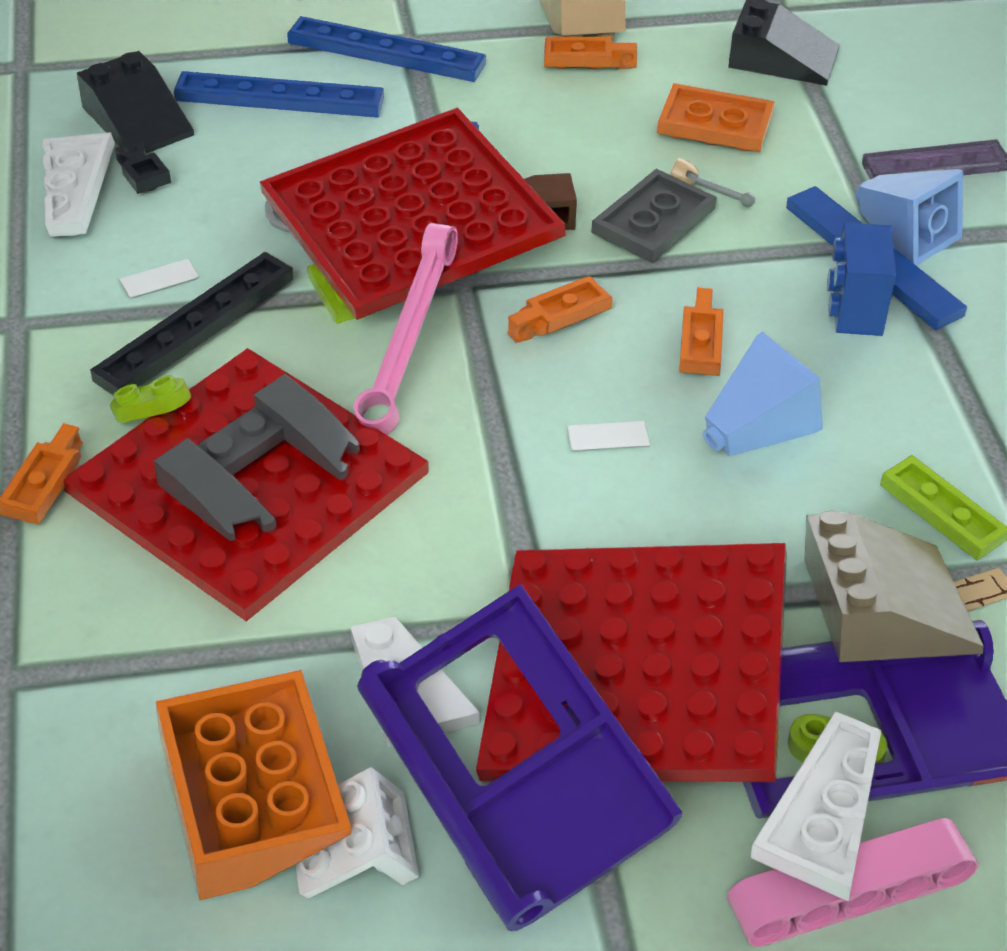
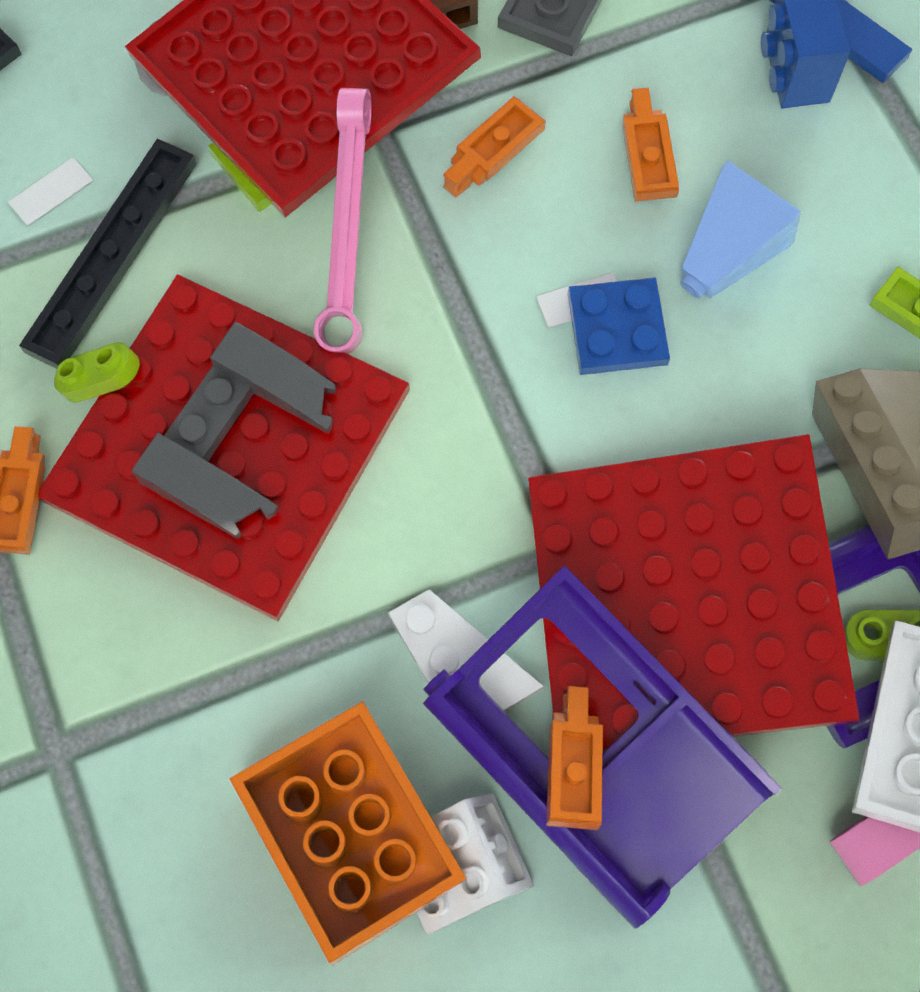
camera: 10 degrees left, 25 degrees up
none -> orange hinge [546,686,603,830]
none -> blue plate [568,277,670,375]

